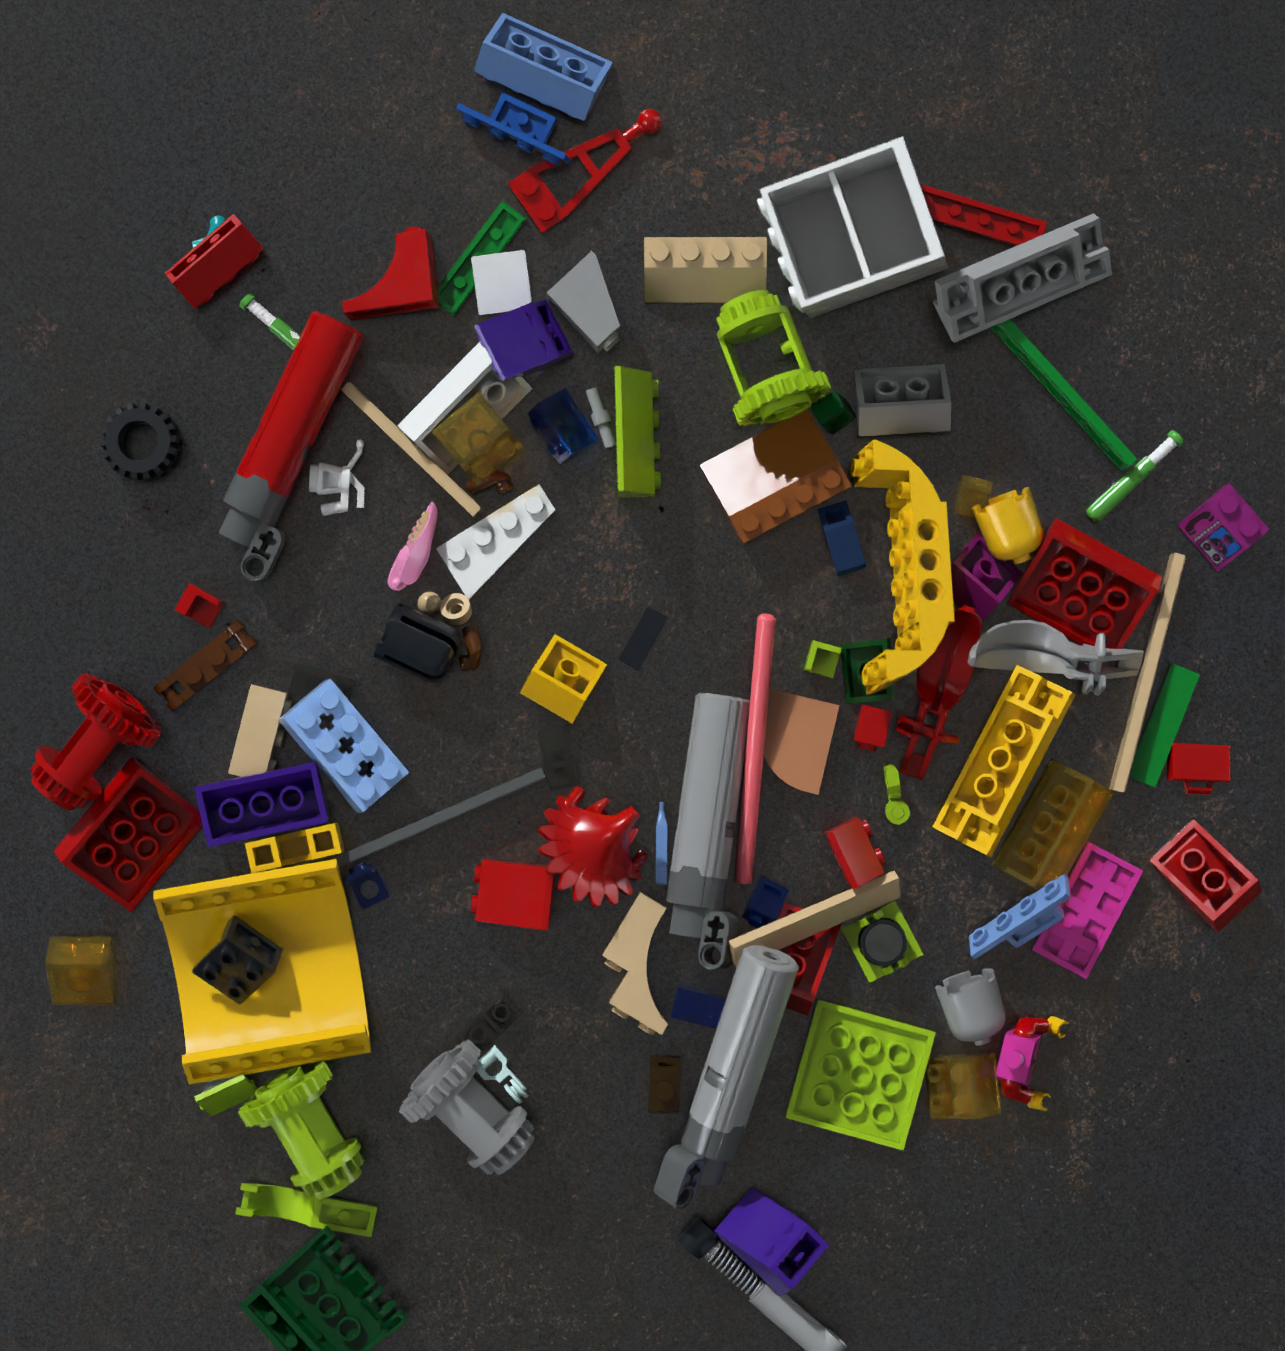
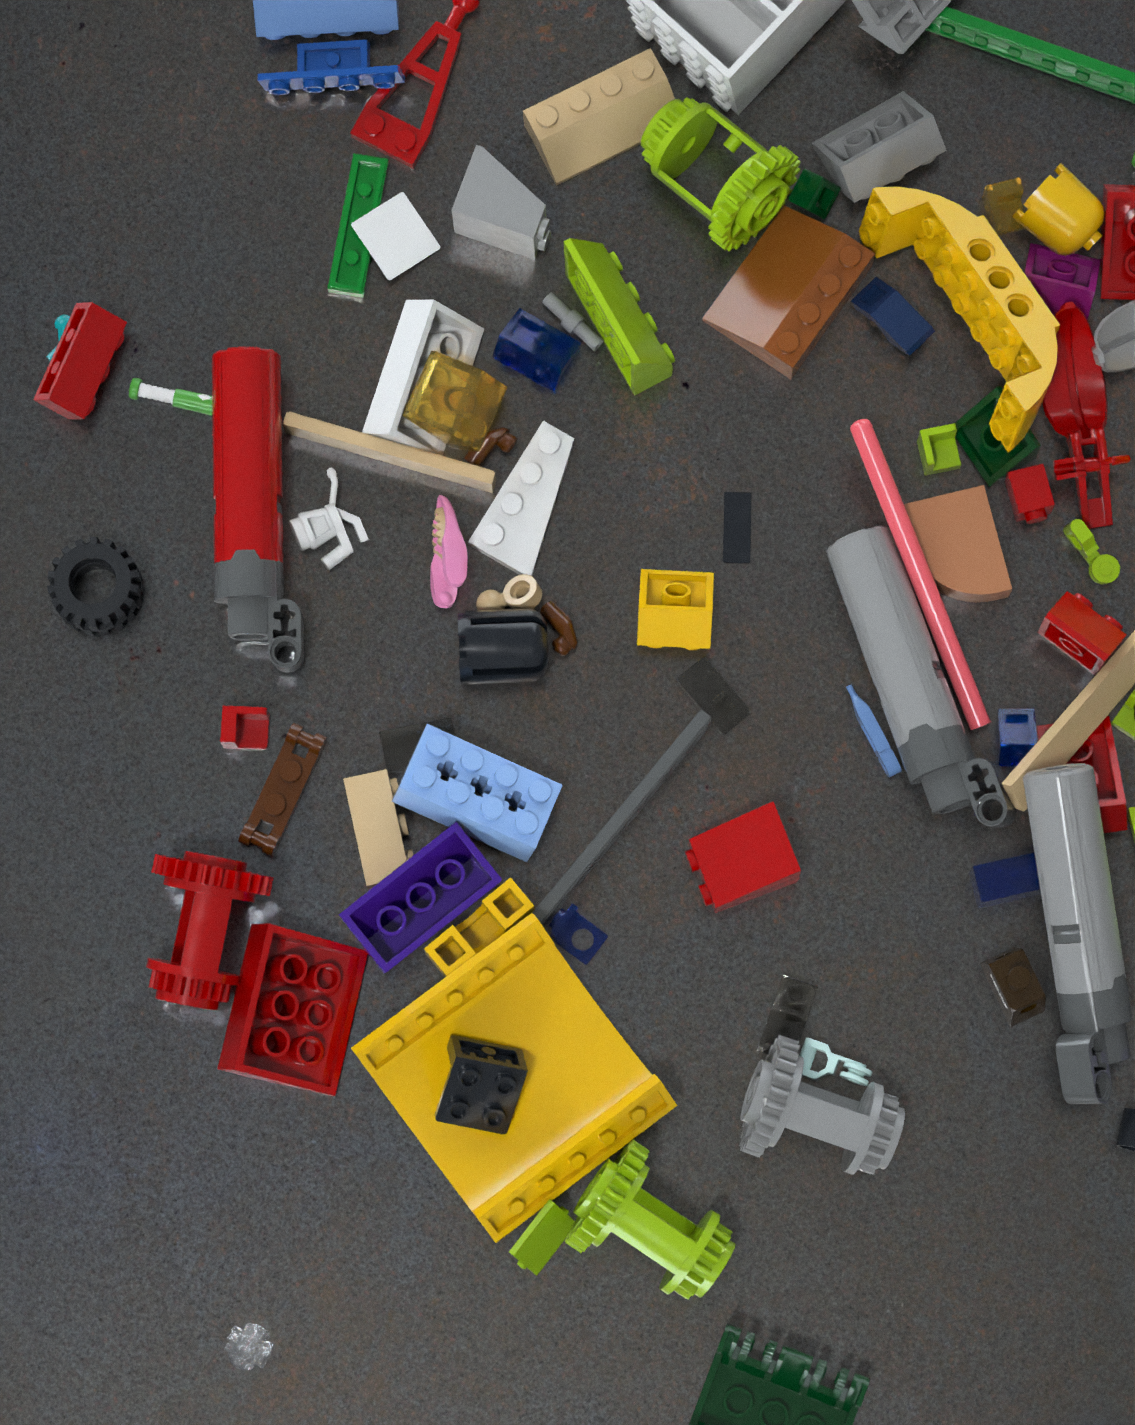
camera: 25 degrees left, 10 degrees down
clear yellow slope [45,936,115,1005] -> none
lime piece [235,1183,377,1237] -> none
red arch [342,227,439,321] -> none
dark purple slope [474,299,573,381] -> none
red piece [538,786,649,908] -> none
tan arch [602,891,668,1036] -> none

